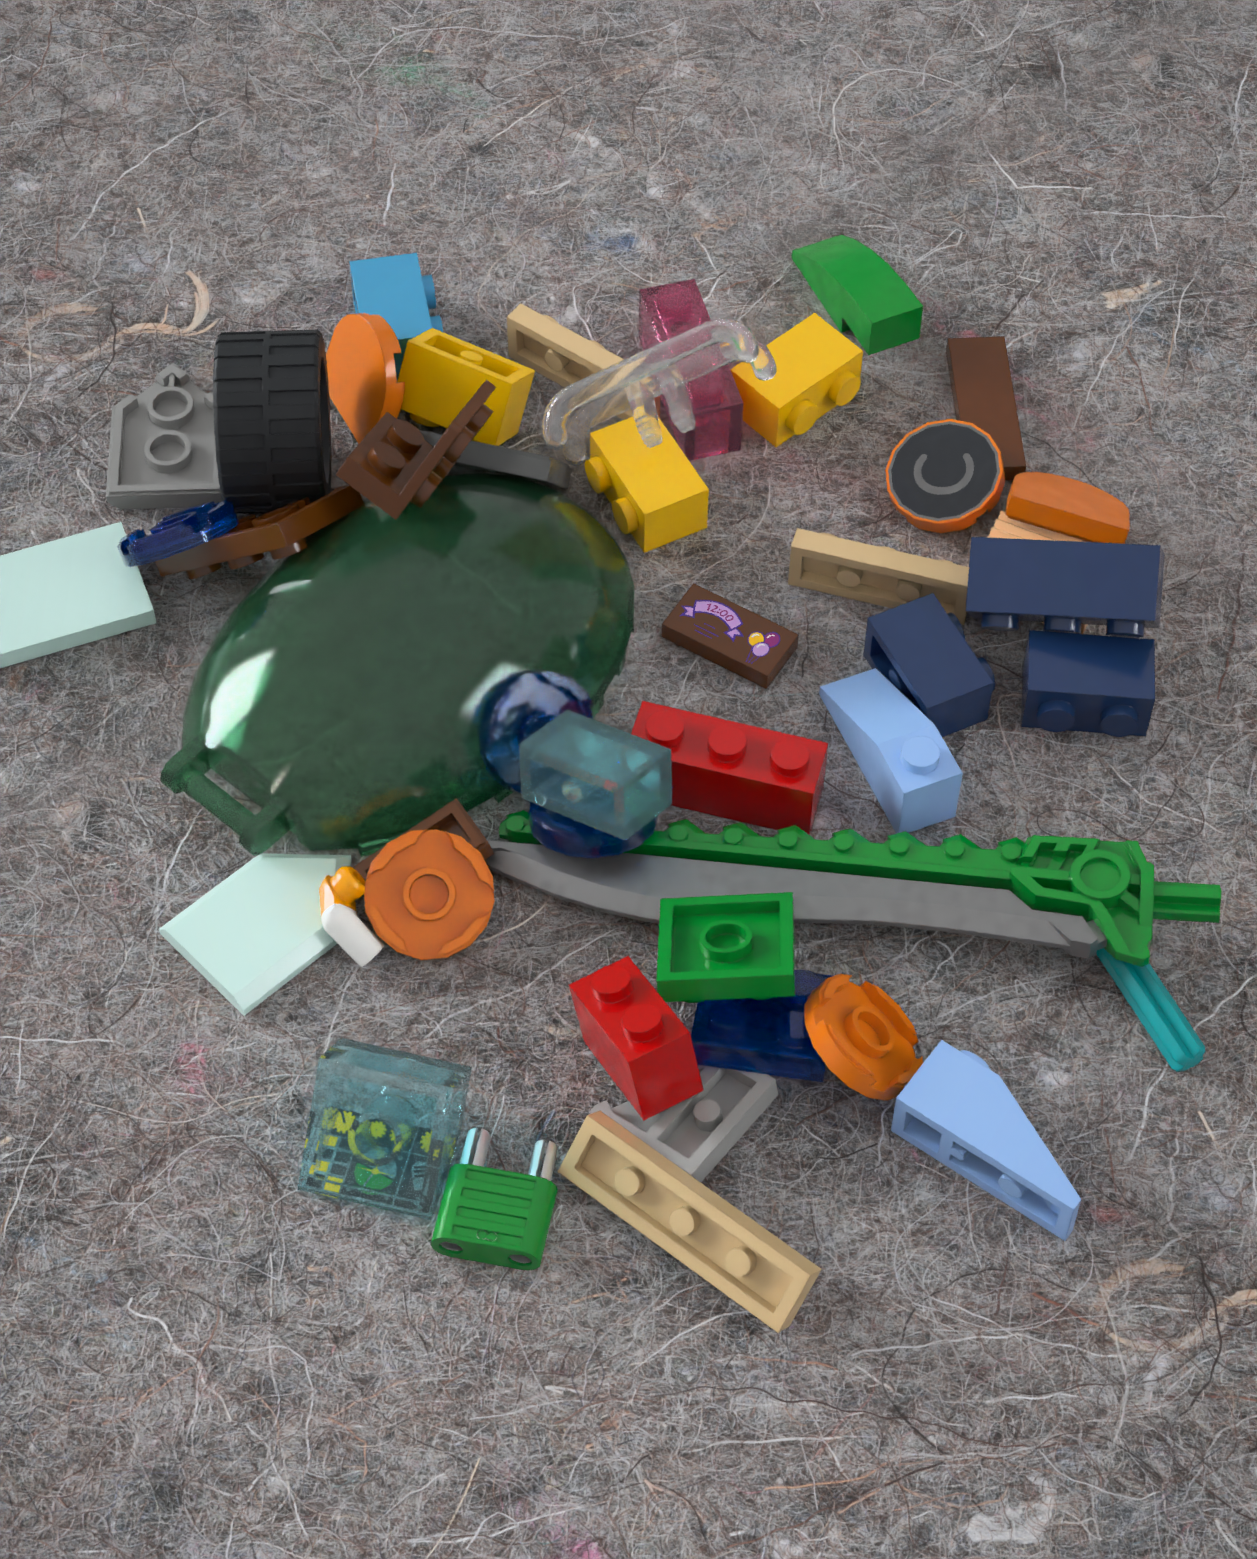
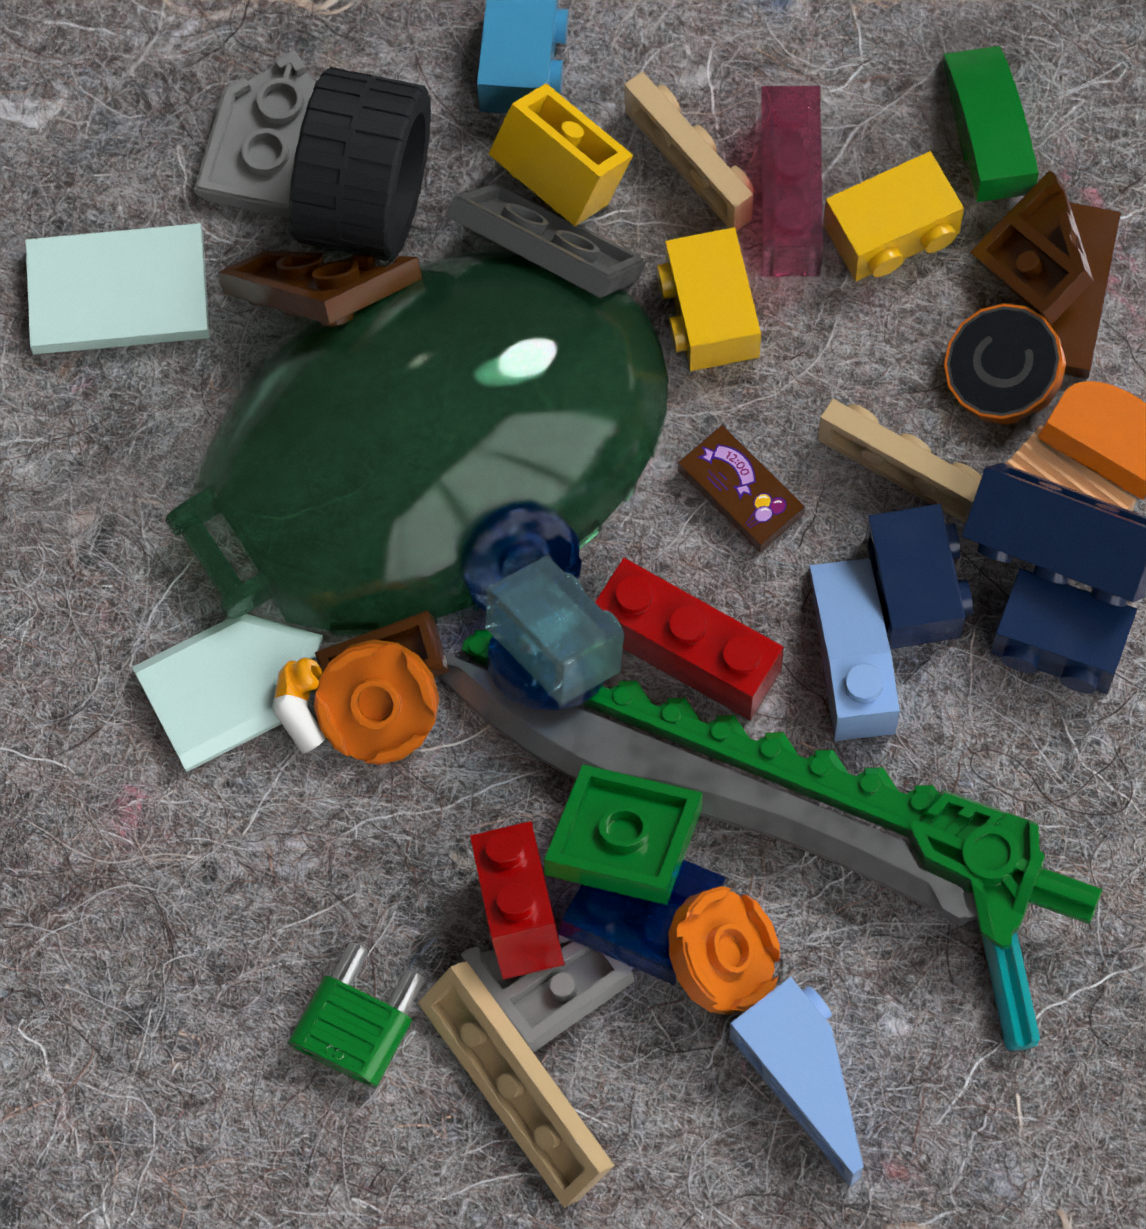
camera: 20 degrees right, 15 degrees up
clear blue tile [117,500,239,567] -> none
clear light blue slope [298,1038,472,1220] -> none
orange tile [326,313,405,444] -> none
reddish brown bracket [335,380,496,520] -> none
clear piece [542,318,777,467] -> none
none -> reddish brown wing [970,170,1094,325]

